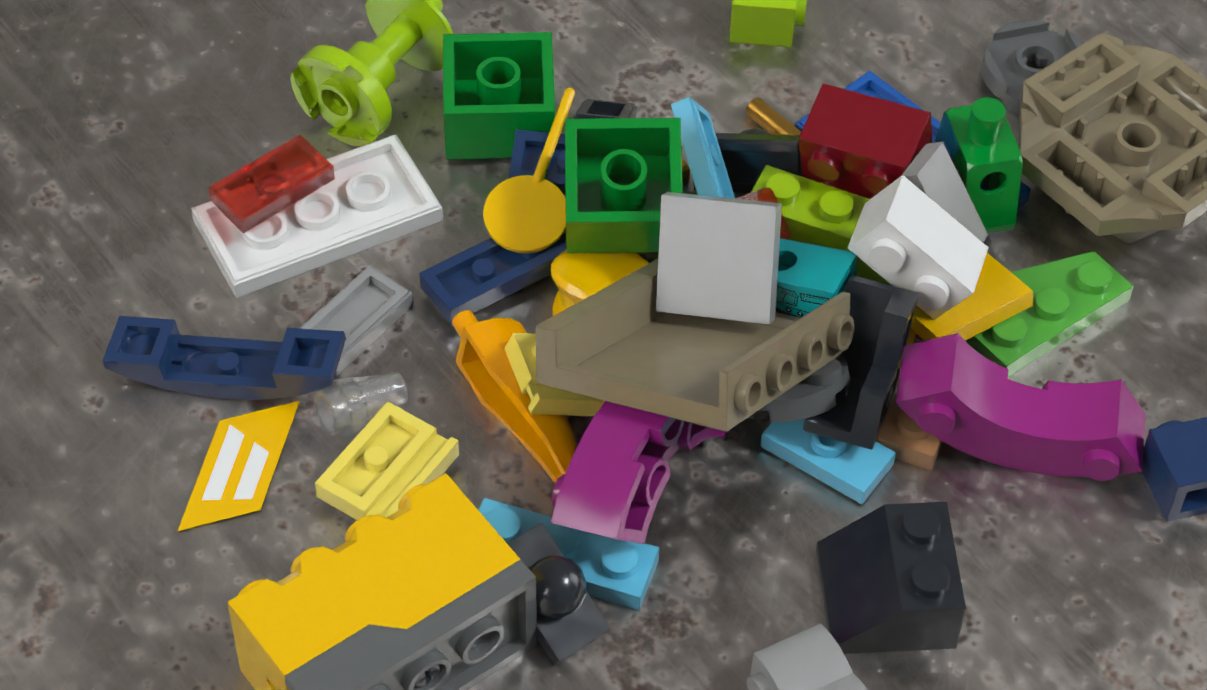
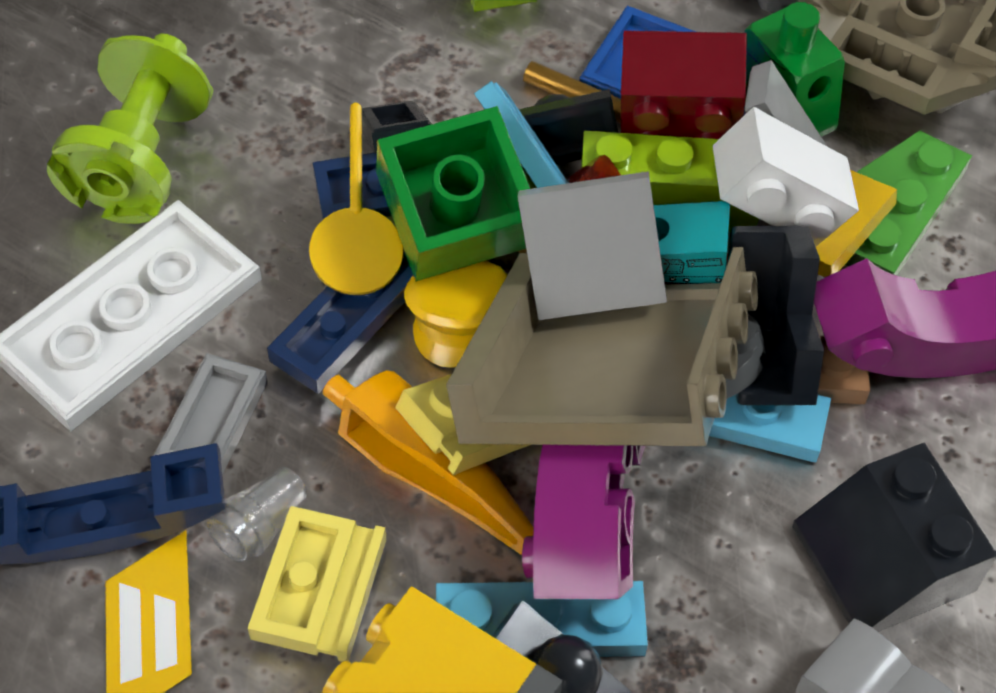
camera: 20 degrees left, 5 degrees up
clear red plate [208,135,335,233] -> none
green brick [443,32,555,159] -> none

